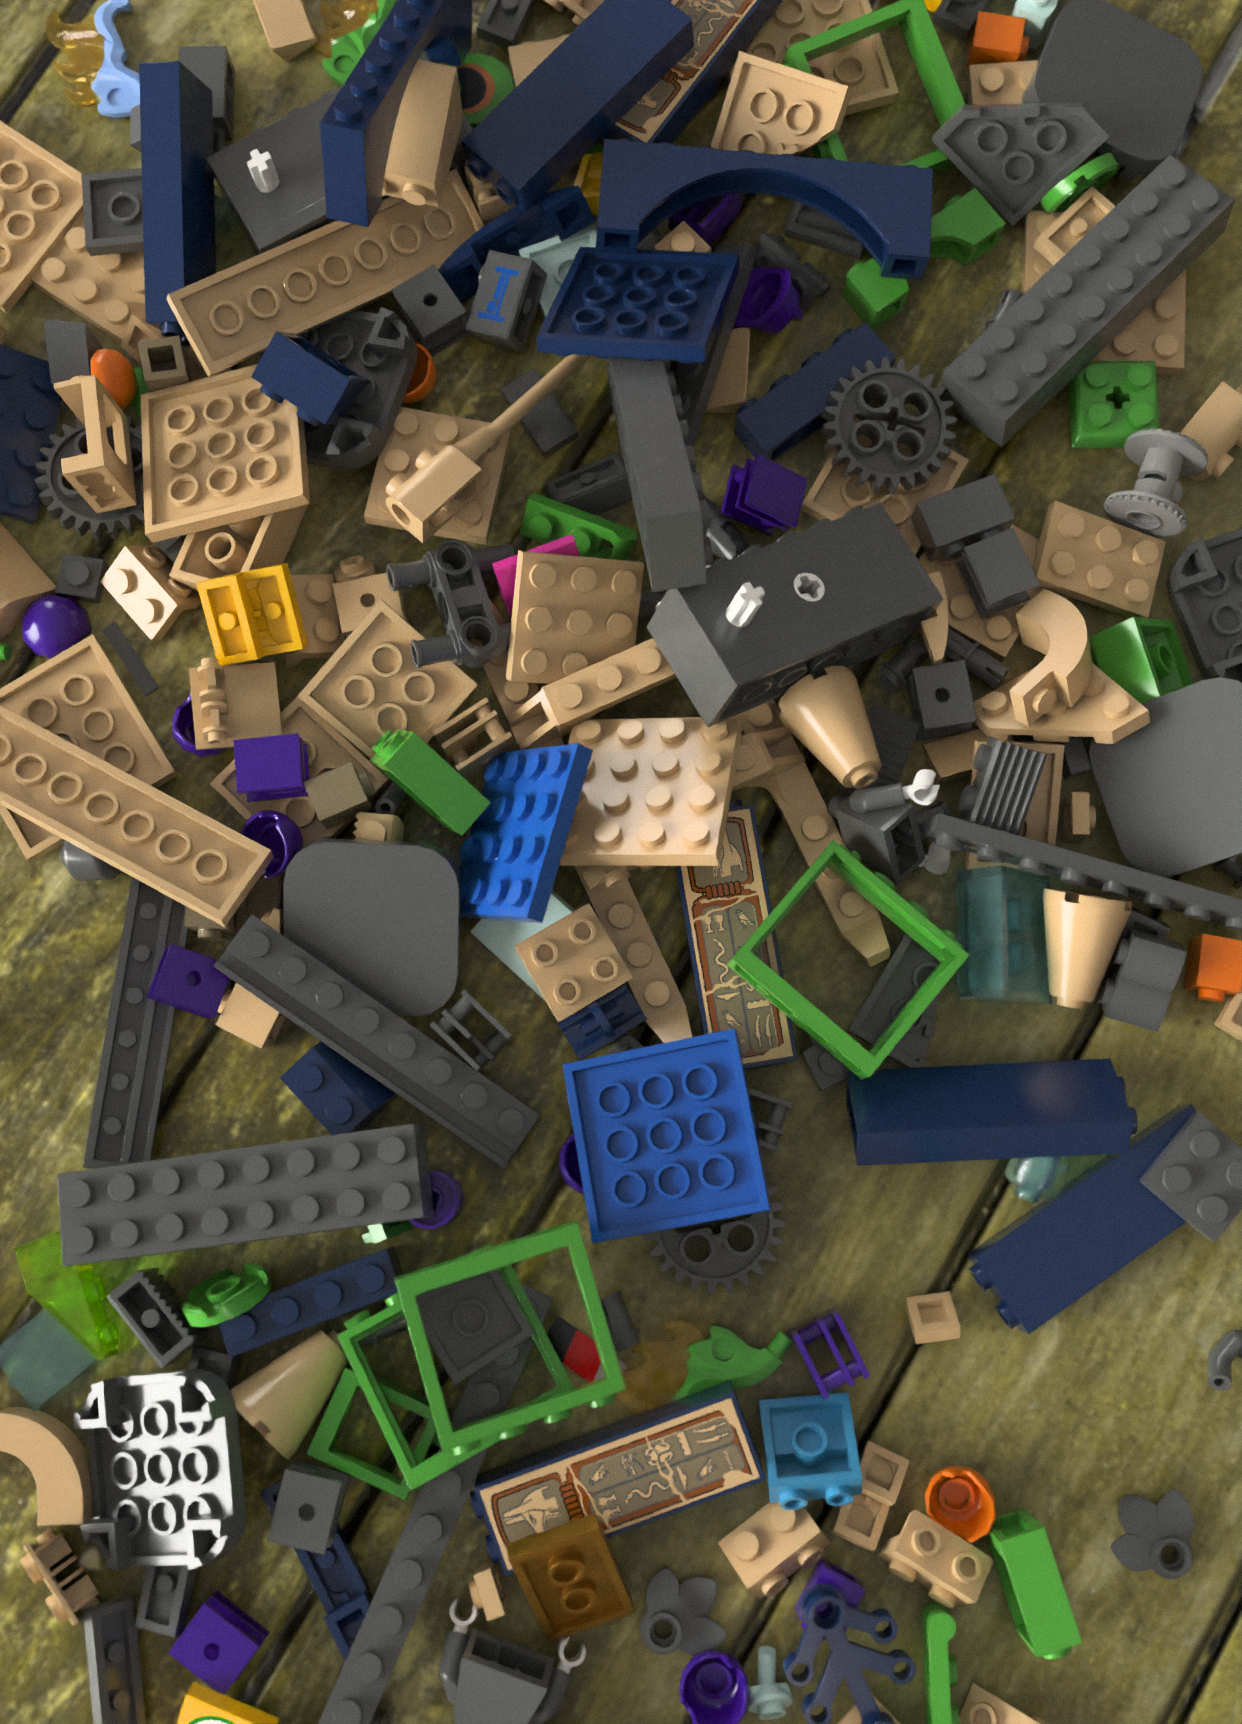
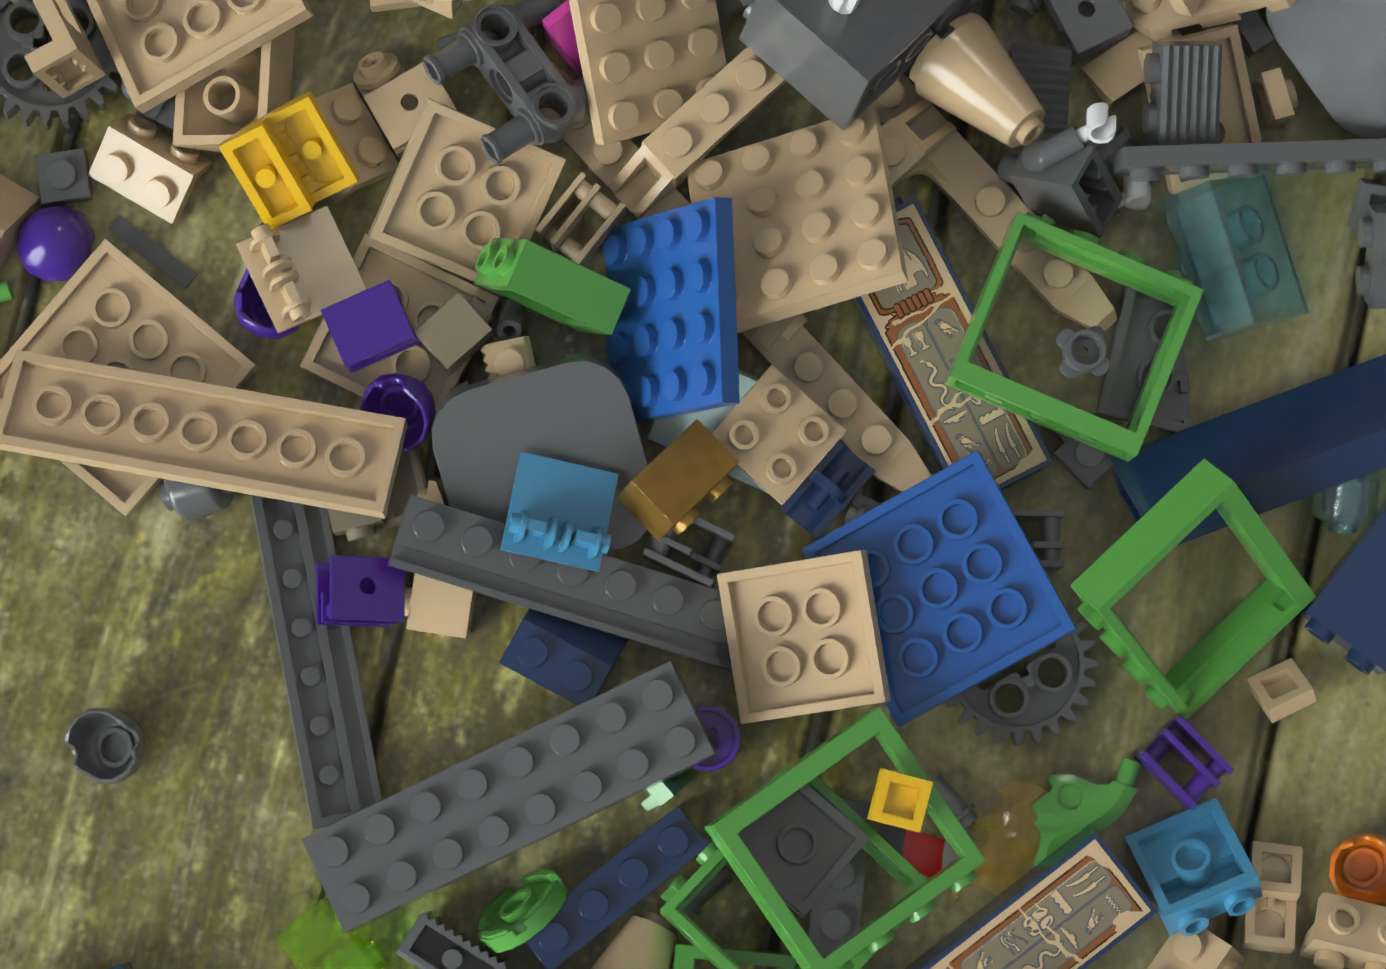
camera: 20 degrees left, 5 degrees up
tan cone [1043,888,1133,1009] -> none
none -> dark azure hinge [500,451,619,572]
none -> pearl gold brick [617,419,739,541]
none -> tan plate [717,550,891,724]
none -> yellow plate [867,768,933,833]
none -> dark grey plate [1056,326,1110,379]
none -> bright green window [1070,458,1316,720]

